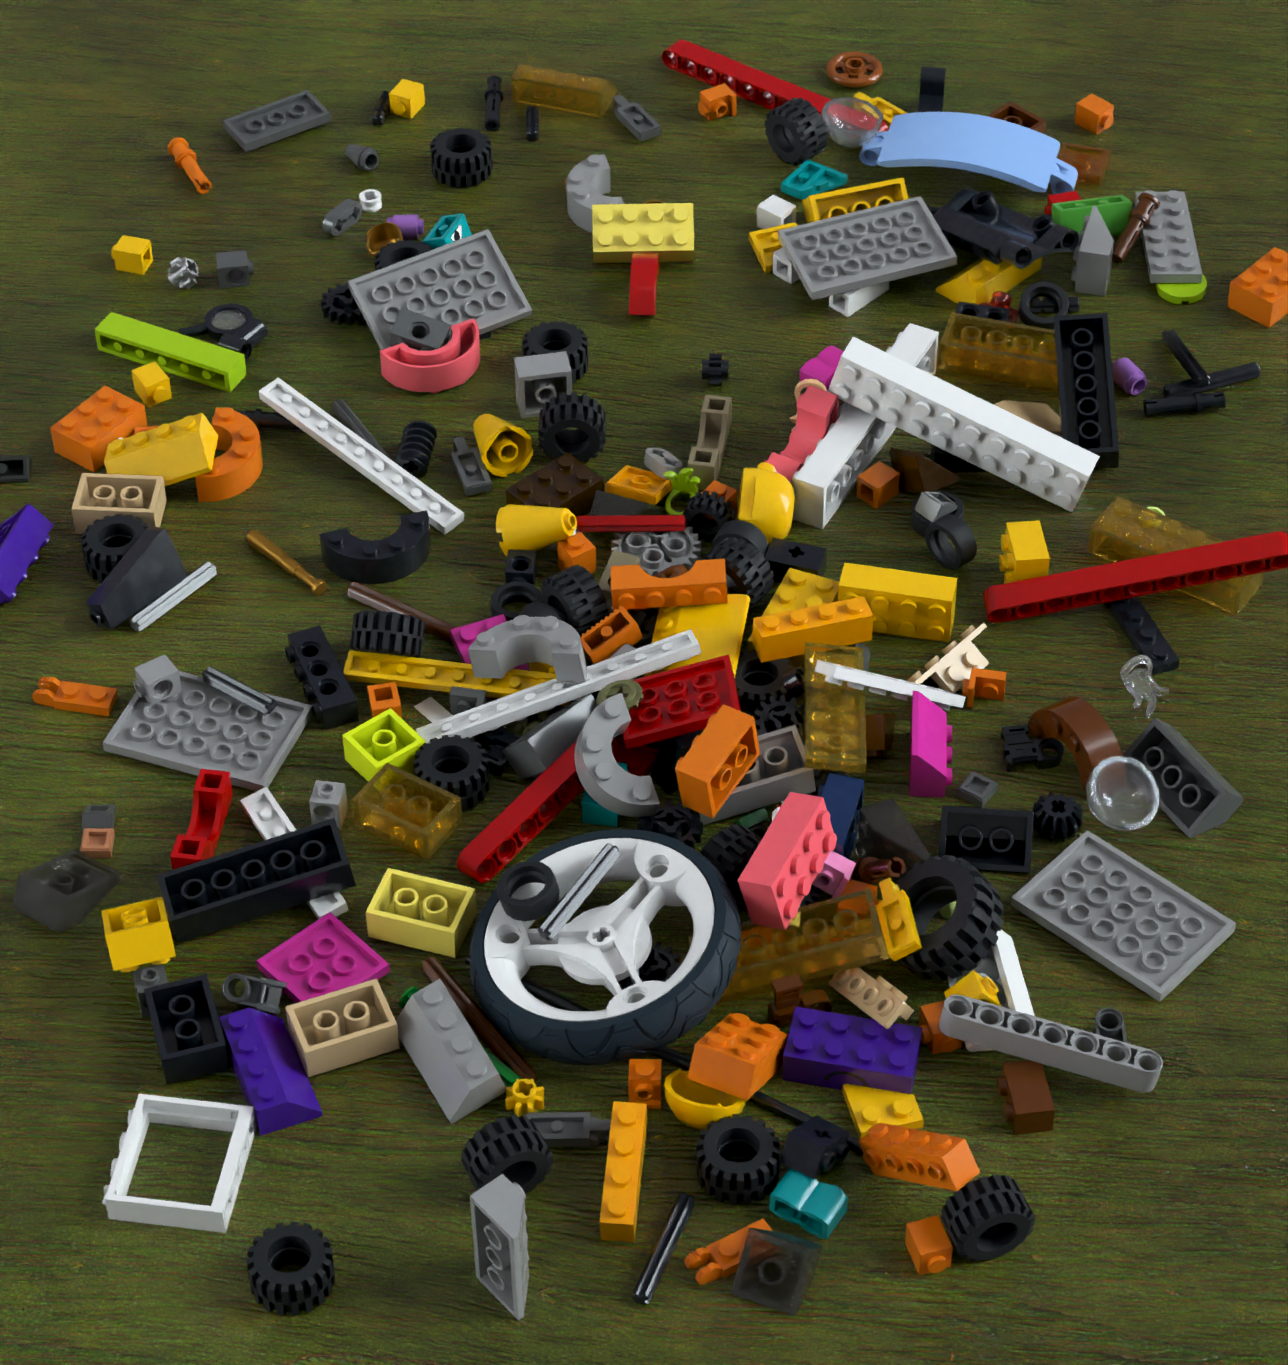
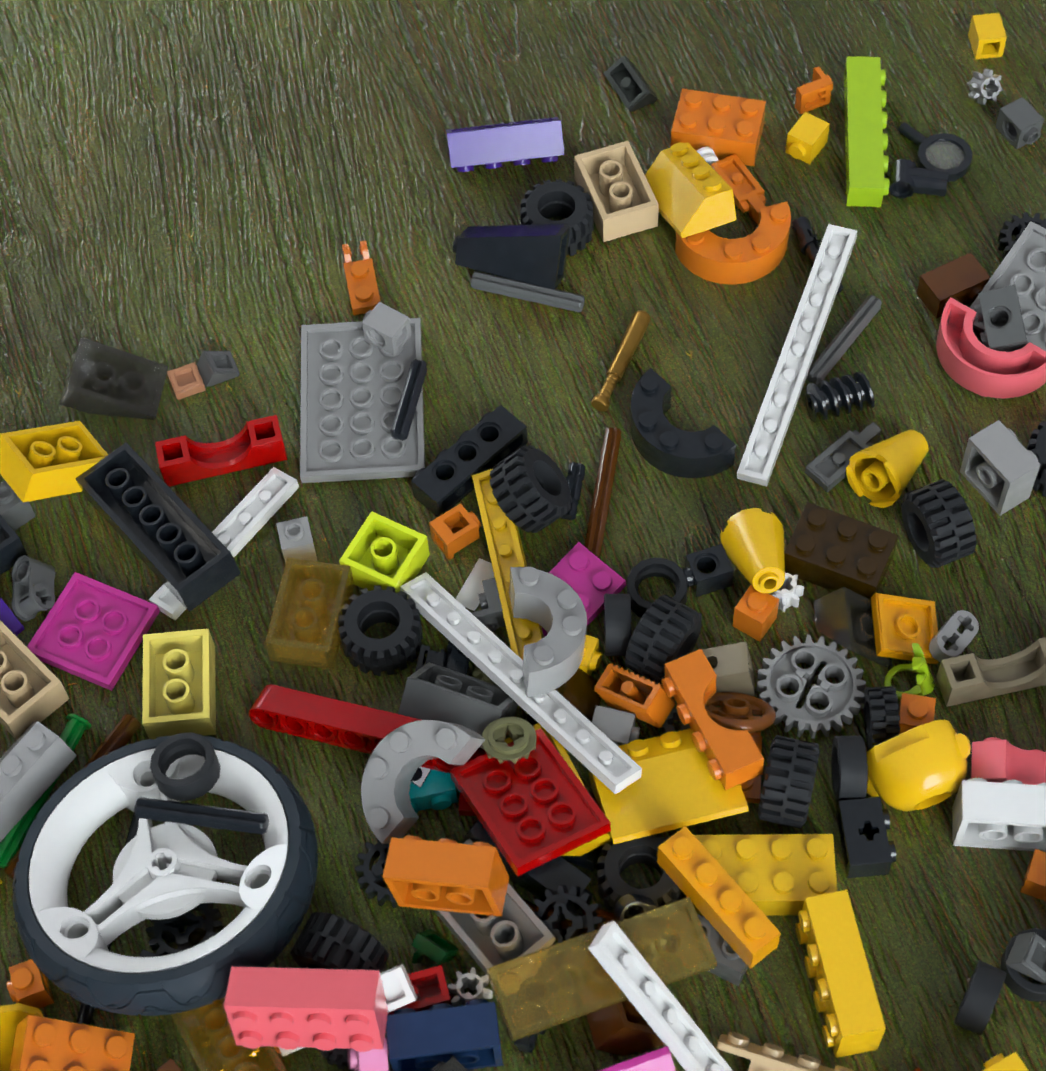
camera: 70 degrees right, 15 degrees up
red axle [576,515,685,532] -> none
none -> orange bracket [795,67,833,115]
none -> reddish brown brick [916,252,991,319]

